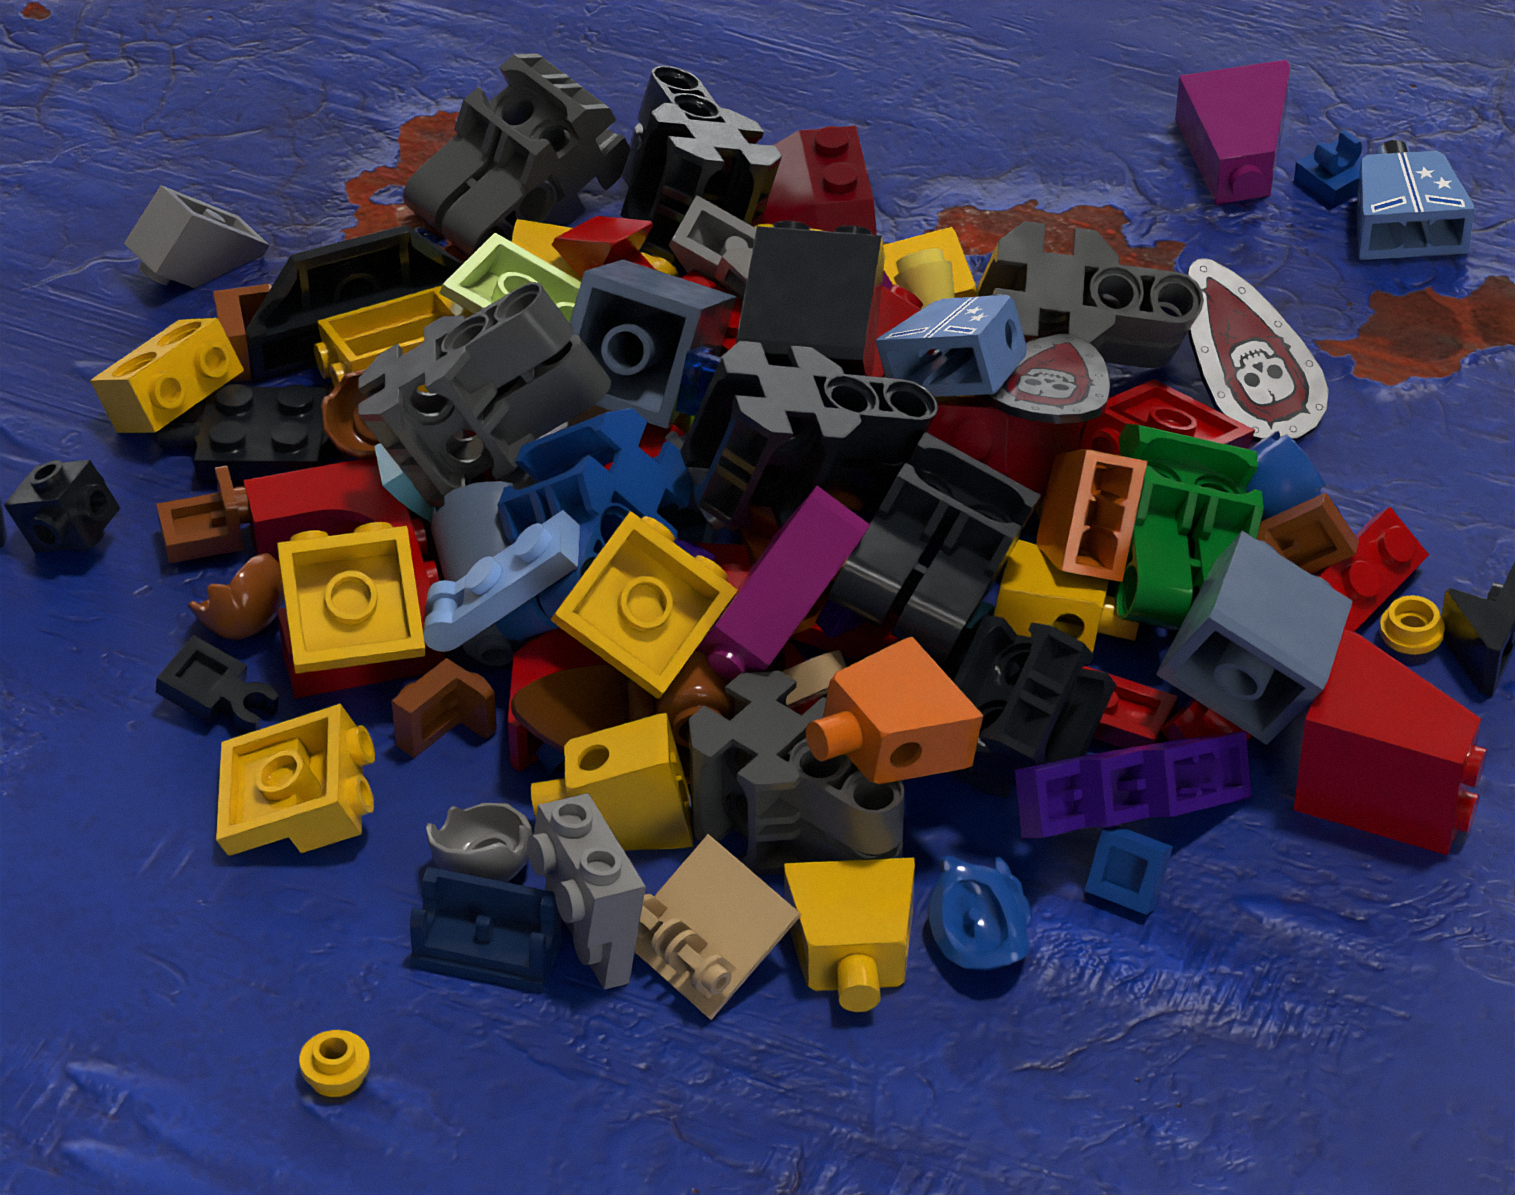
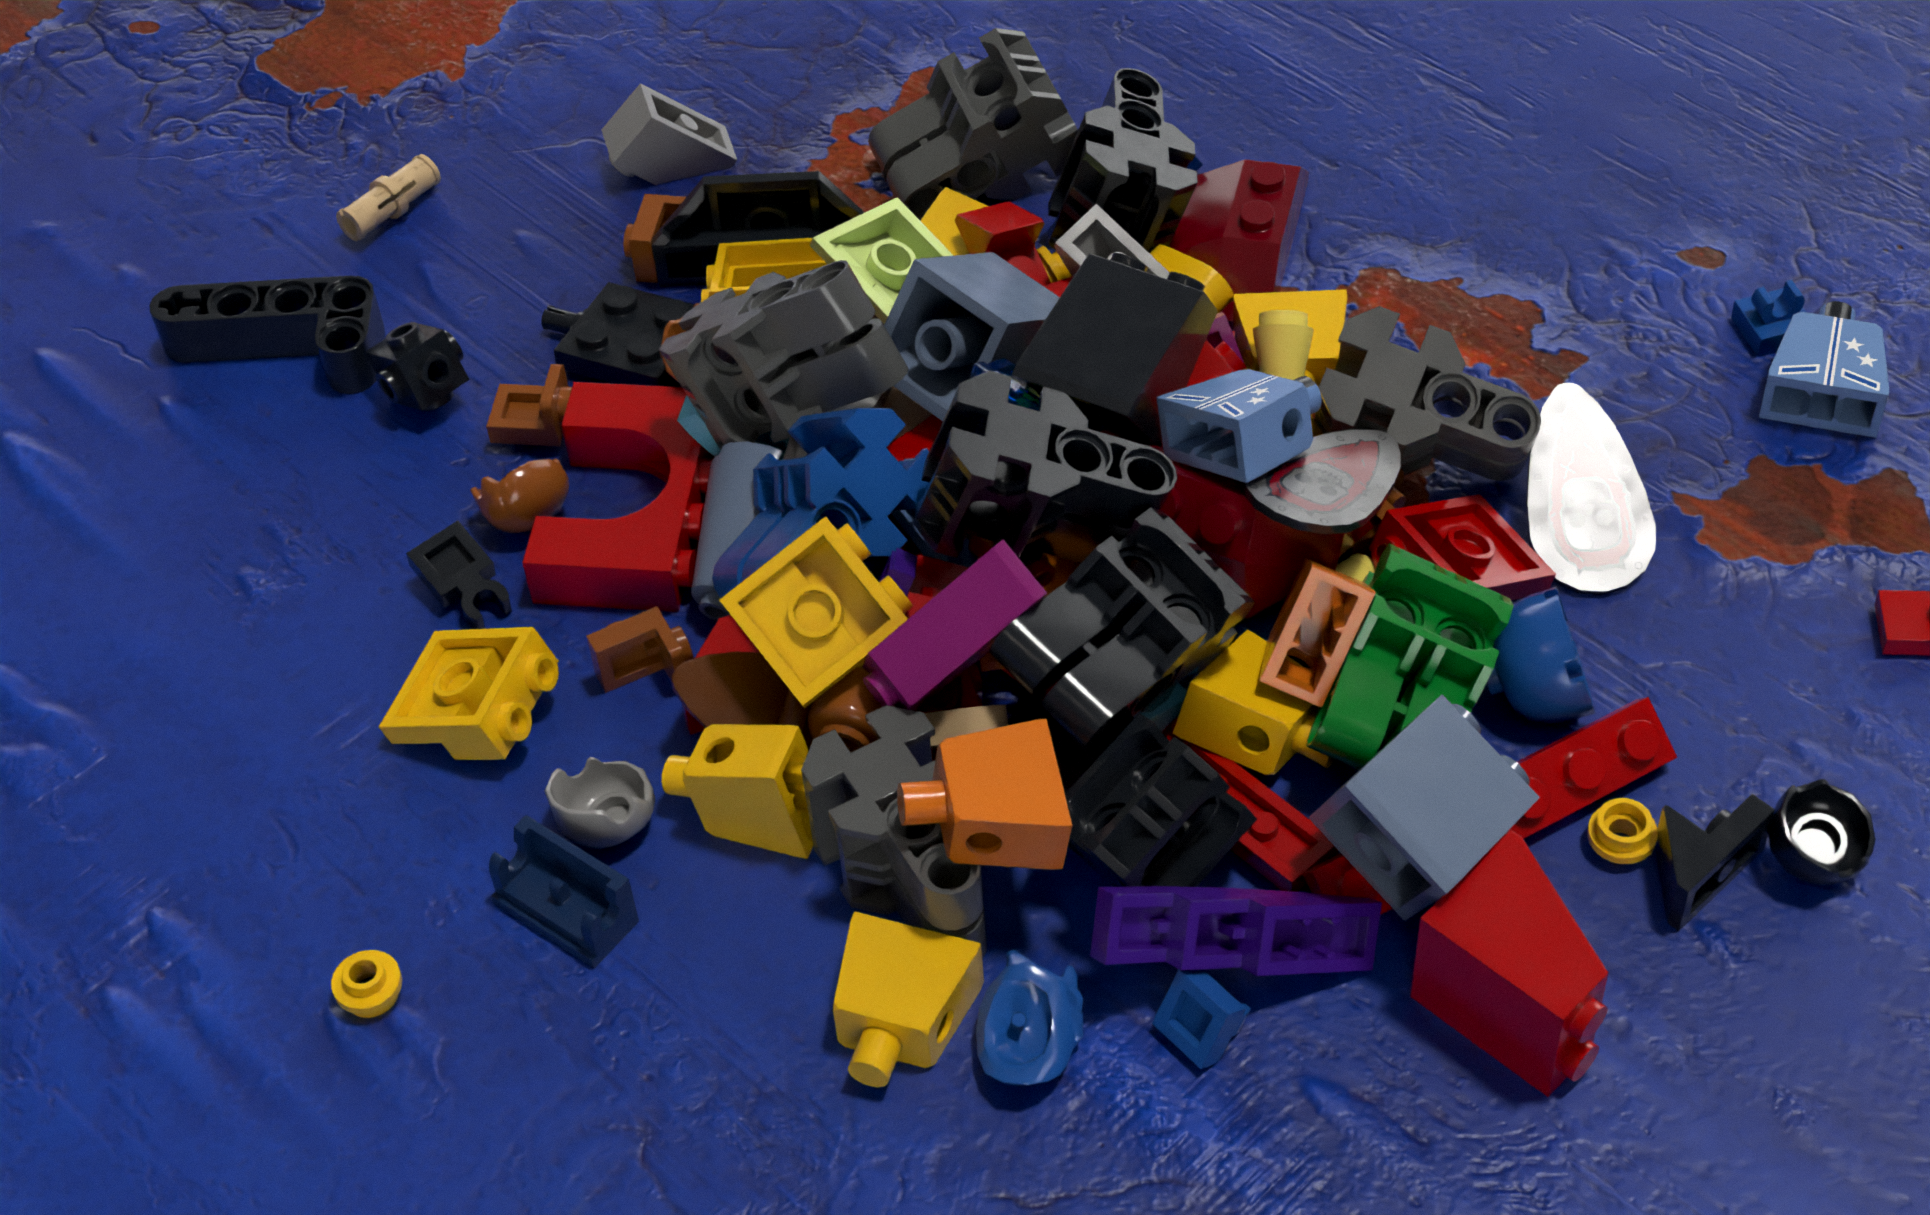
camera: 25 degrees right, 5 degrees up
yellow brick [90,318,244,433] -> none
yellow plate [277,522,425,674] -> none
light blue plate [423,510,580,652] -> none
light grey plate [527,793,646,990] -> none
tan hinge [635,834,802,1020] -> none
magenta slope [1175,59,1291,204] -> none
dark orange bracket [1257,492,1359,574] -> none

